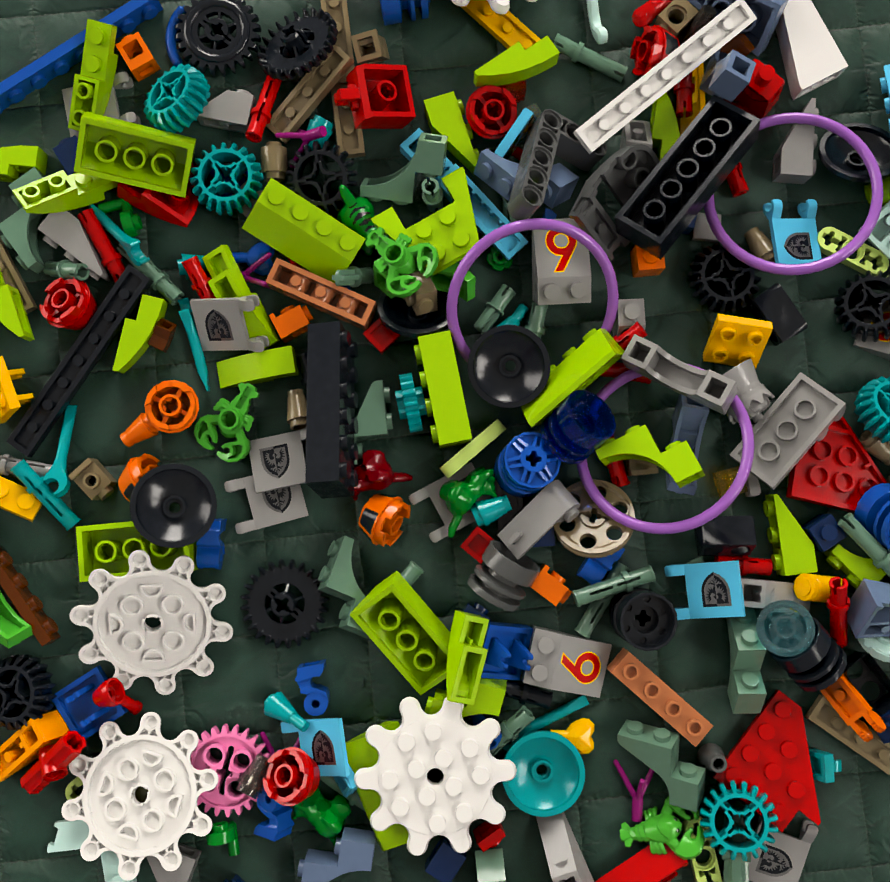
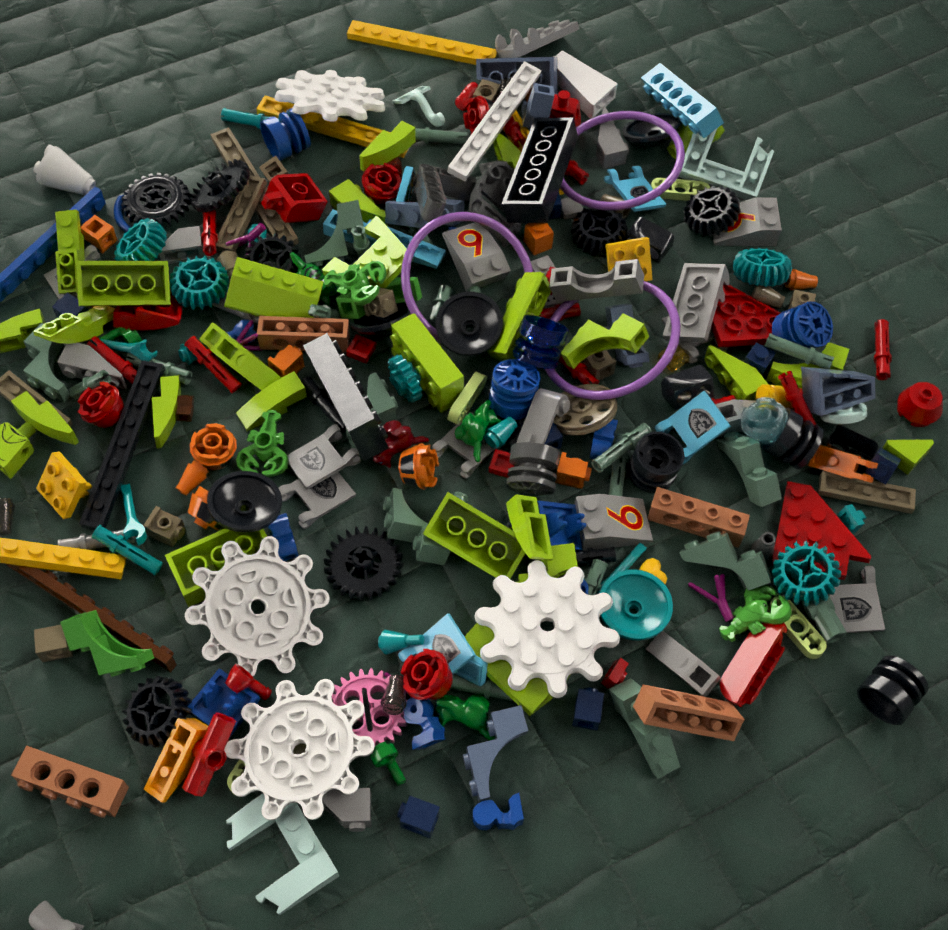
camera: 20 degrees left, 25 degrees down
teal piece [178,297,210,392] -> none
light grey flag [190,295,270,352] -> none
dark tan cone [287,389,307,430] -> none
blue leg [295,659,330,716] -> none
green plate [487,247,513,271] -> none
light grey hat [723,358,775,425] -> none

